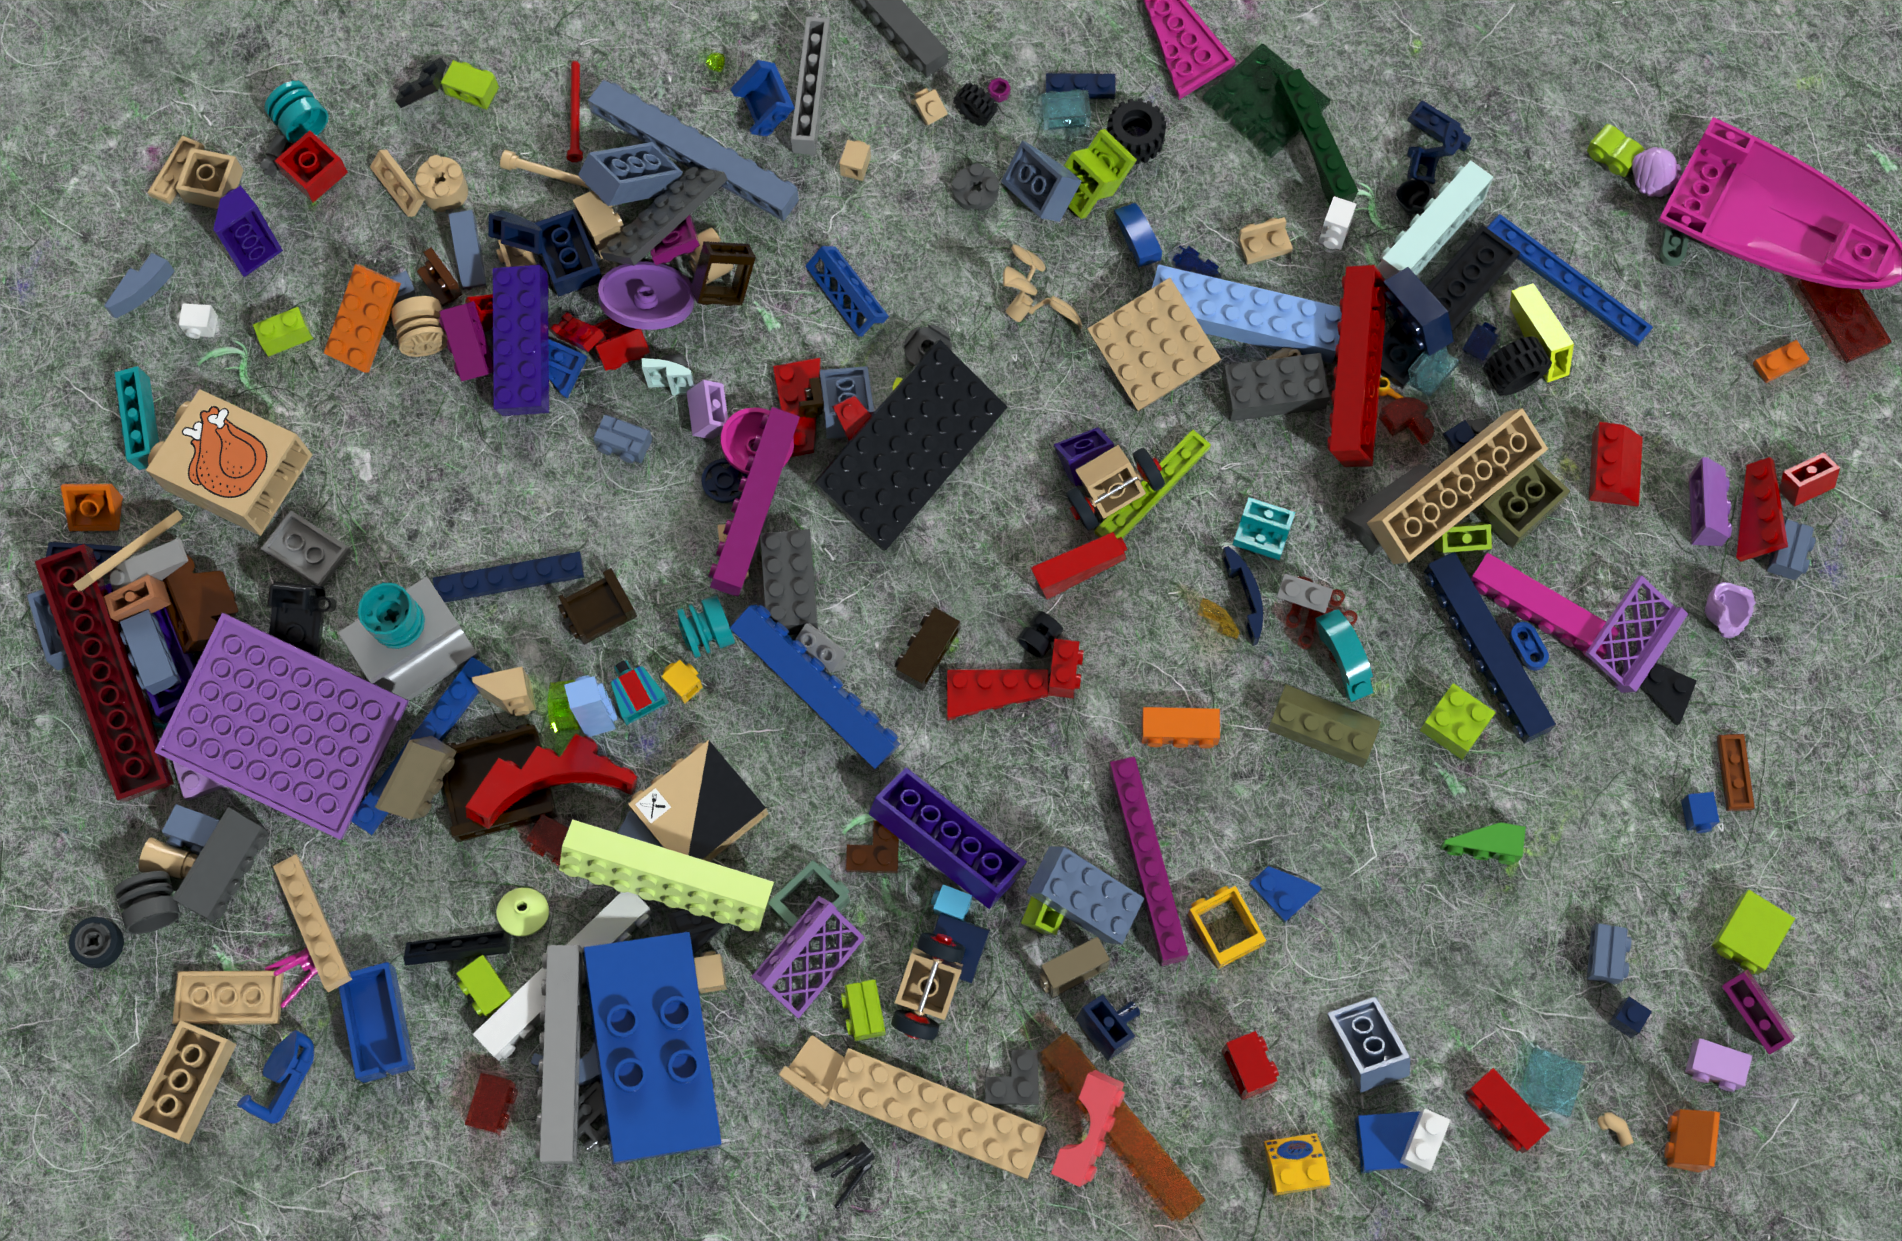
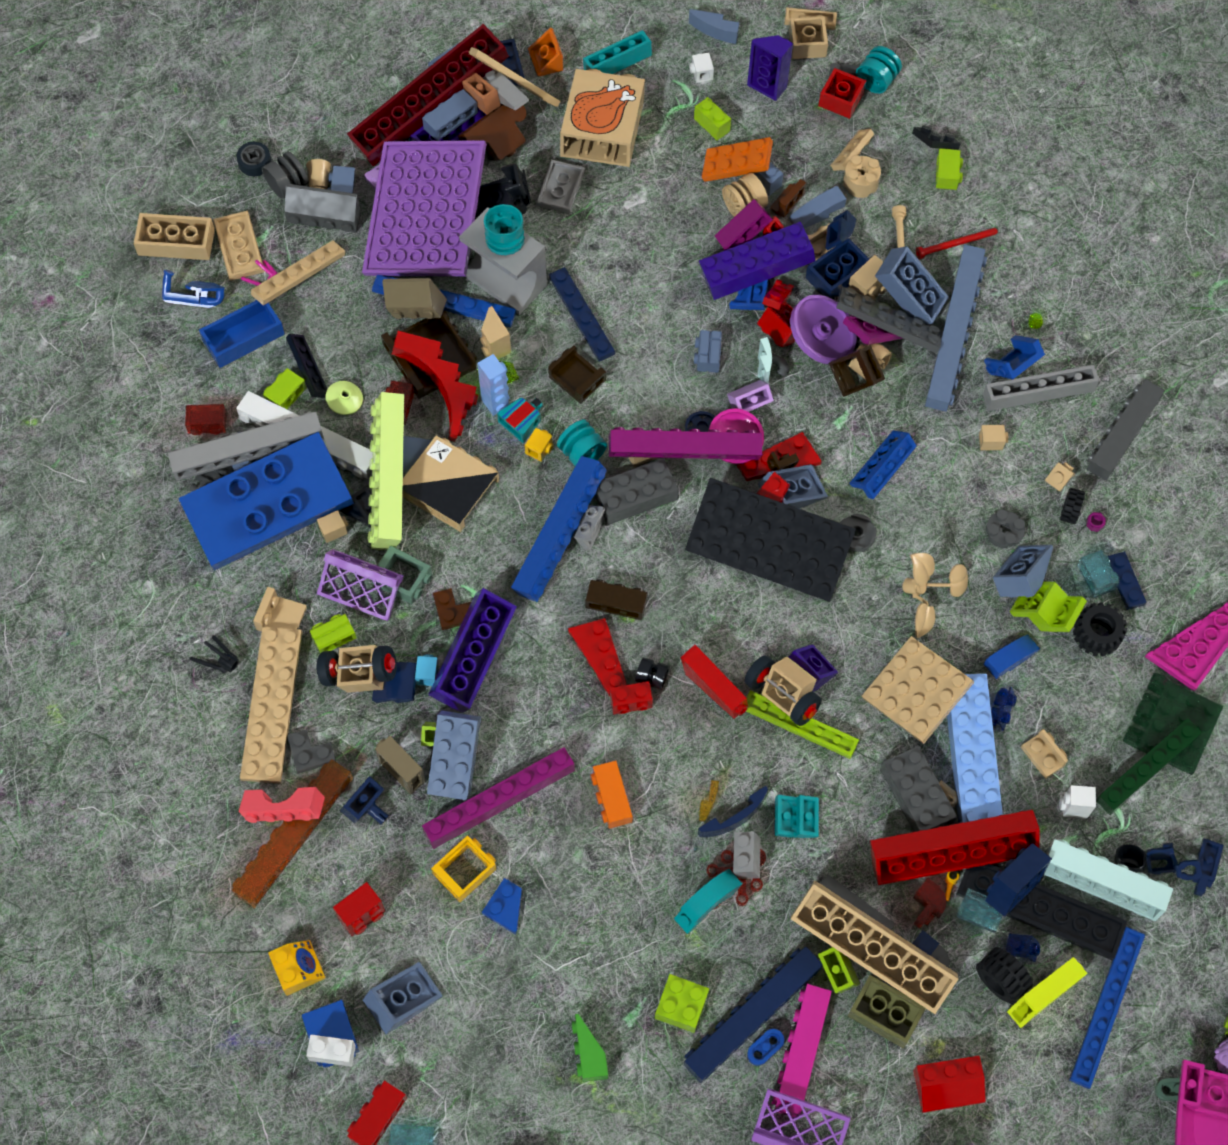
camera: 70 degrees right, 5 degrees down
olive slope [1268,684,1381,768] -> none

